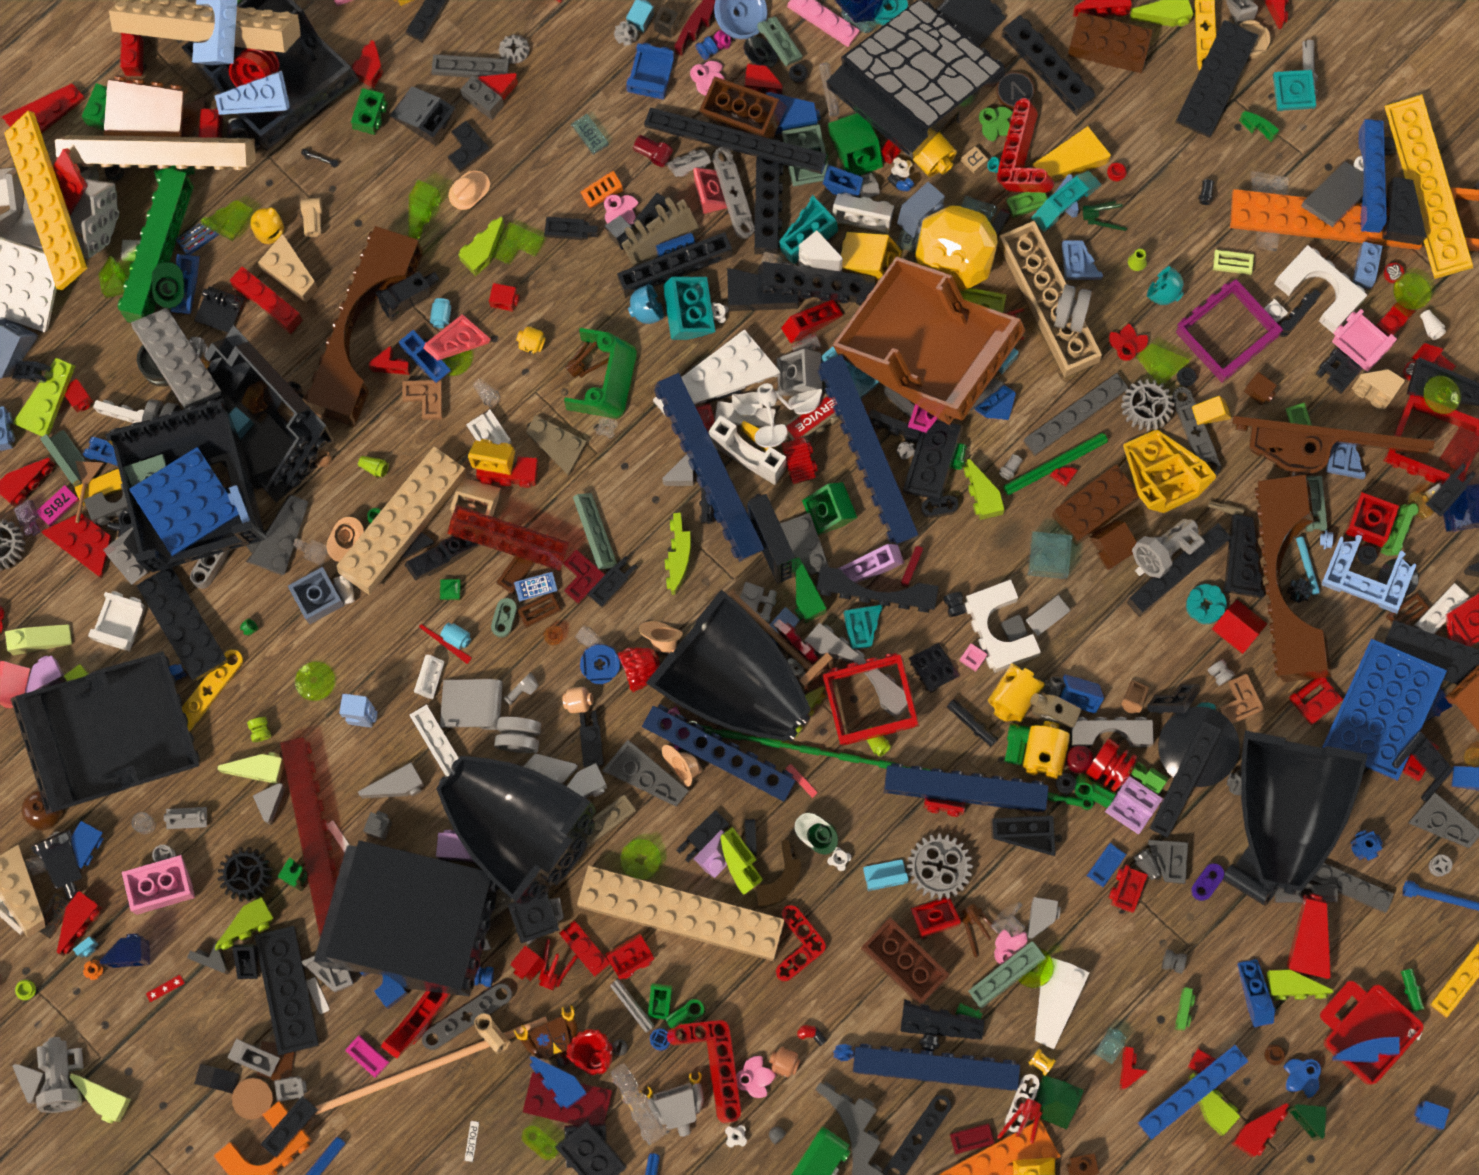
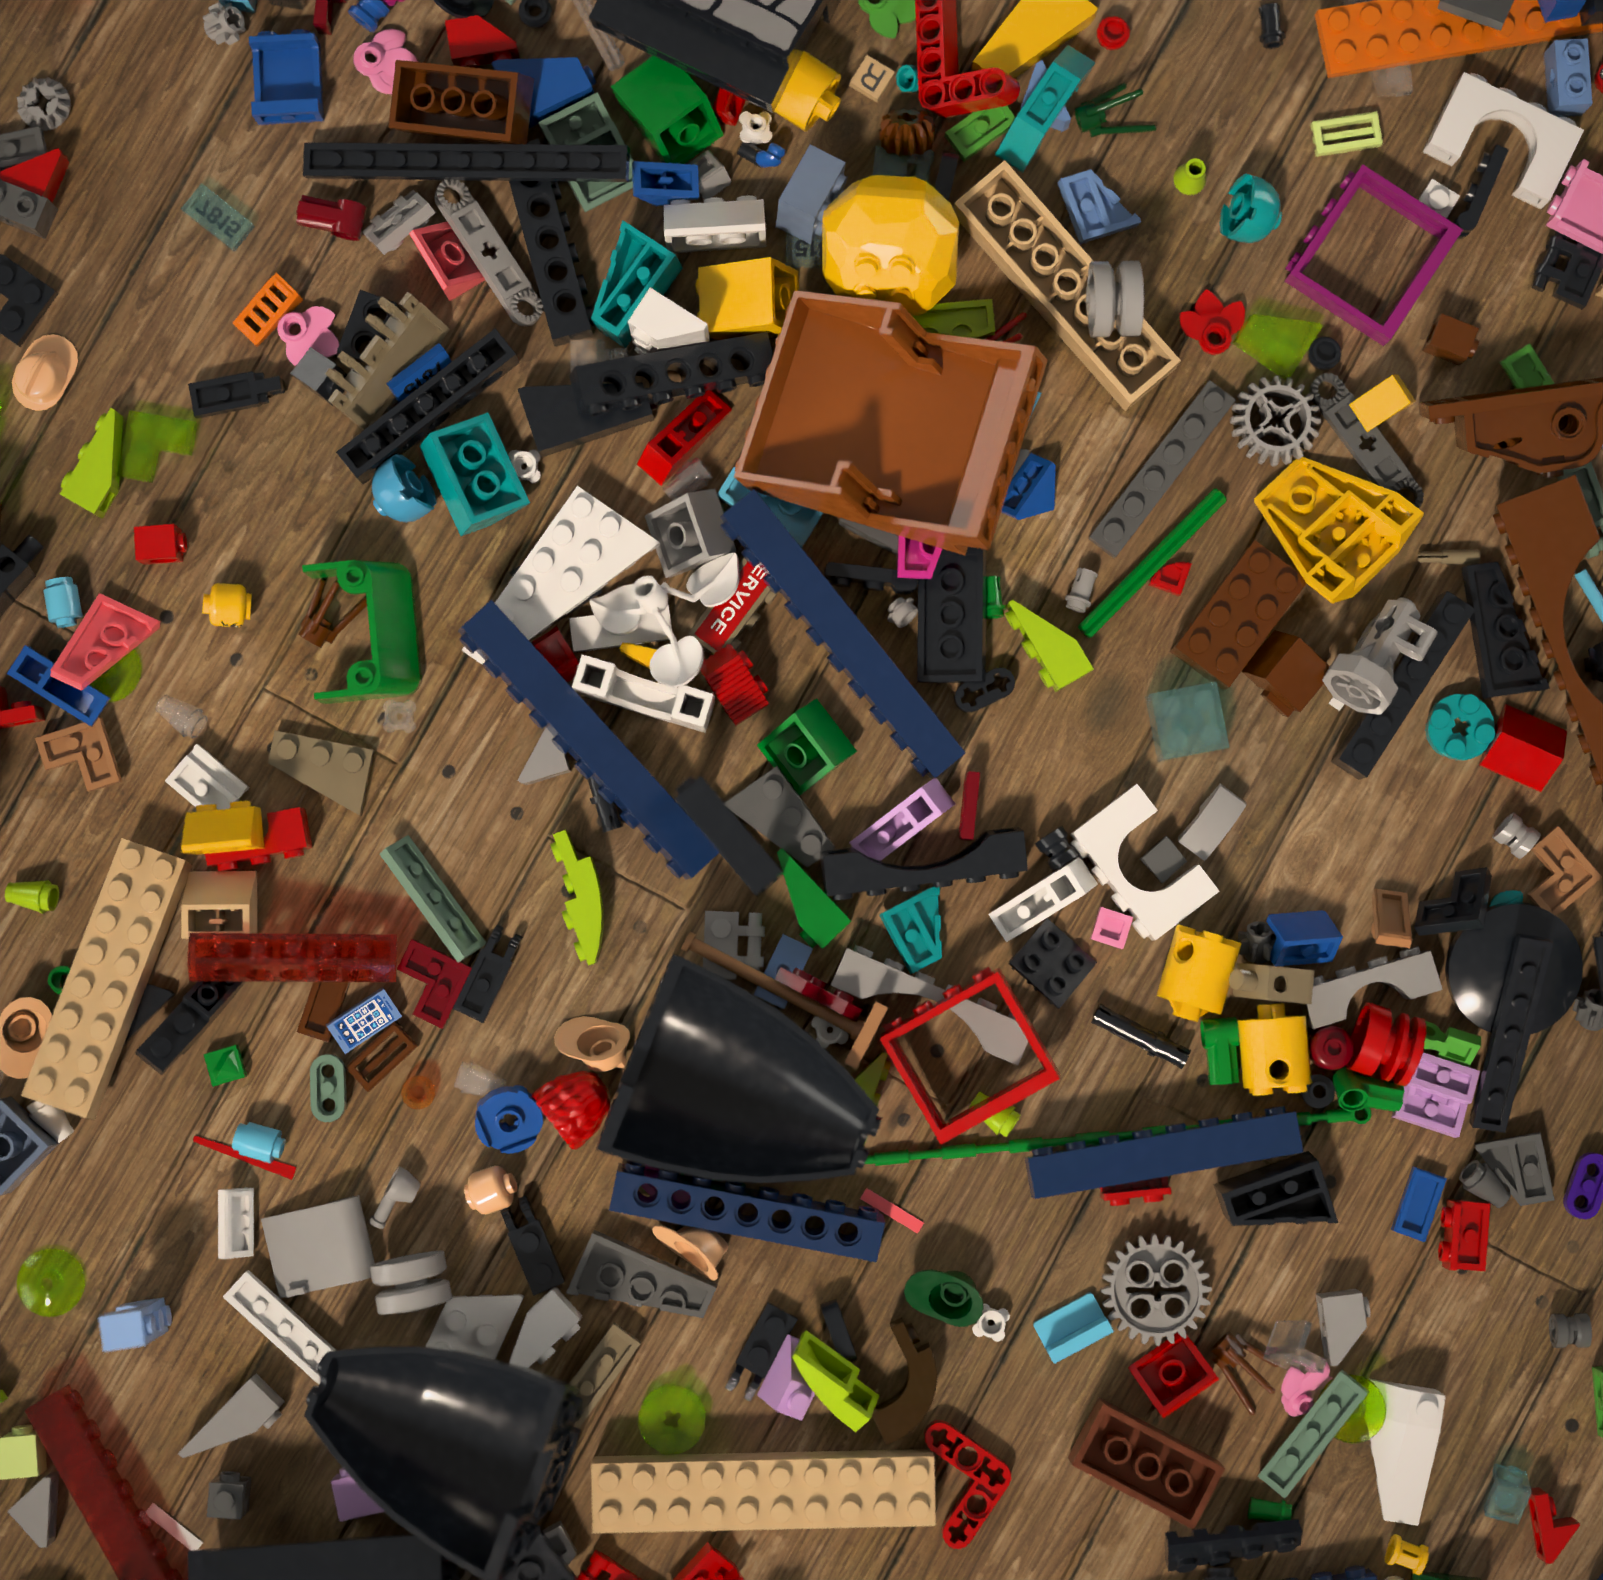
camera: 25 degrees left, 10 degrees up
none -> reddish brown gear [879,108,935,157]
none -> white slope [988,856,1098,942]

